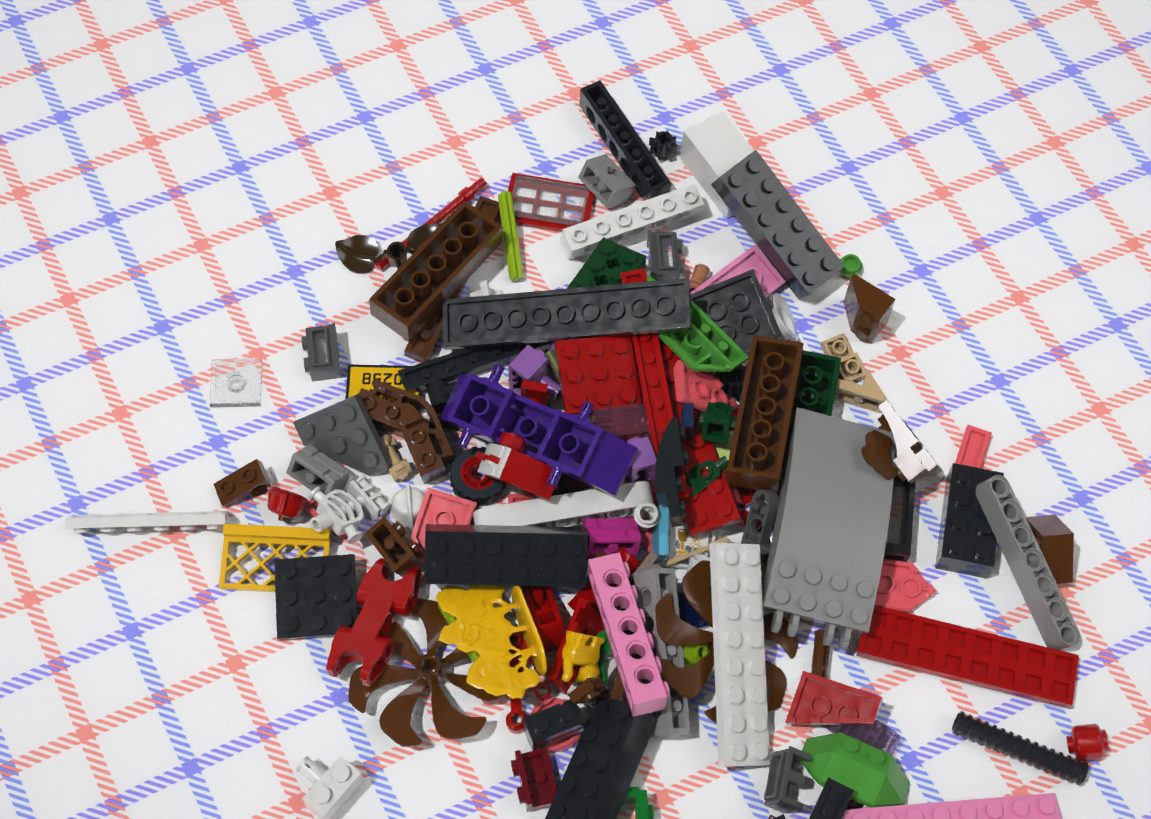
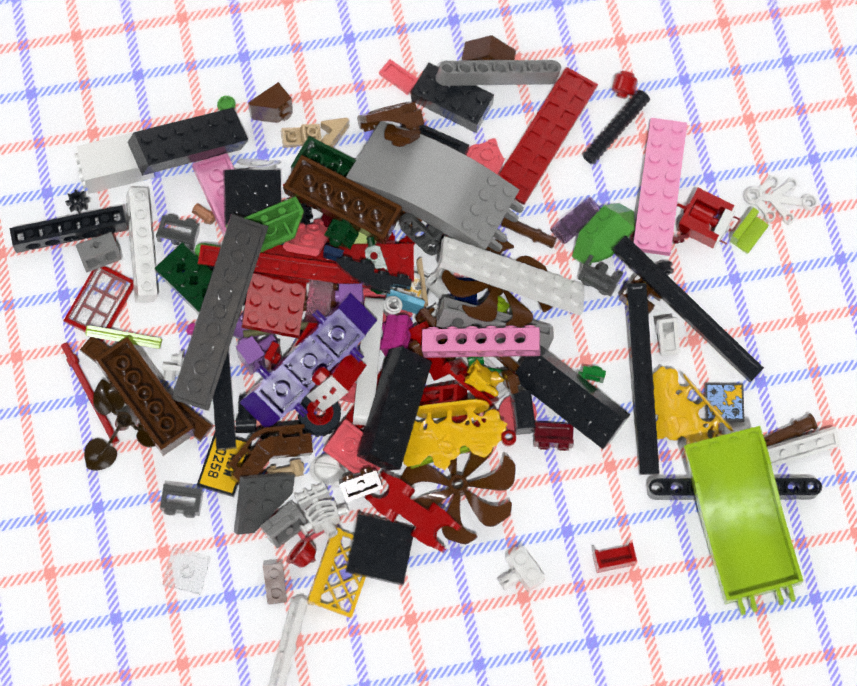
camera: 75 degrees left, 10 degrees up
red wing [785,671,883,725] -> none

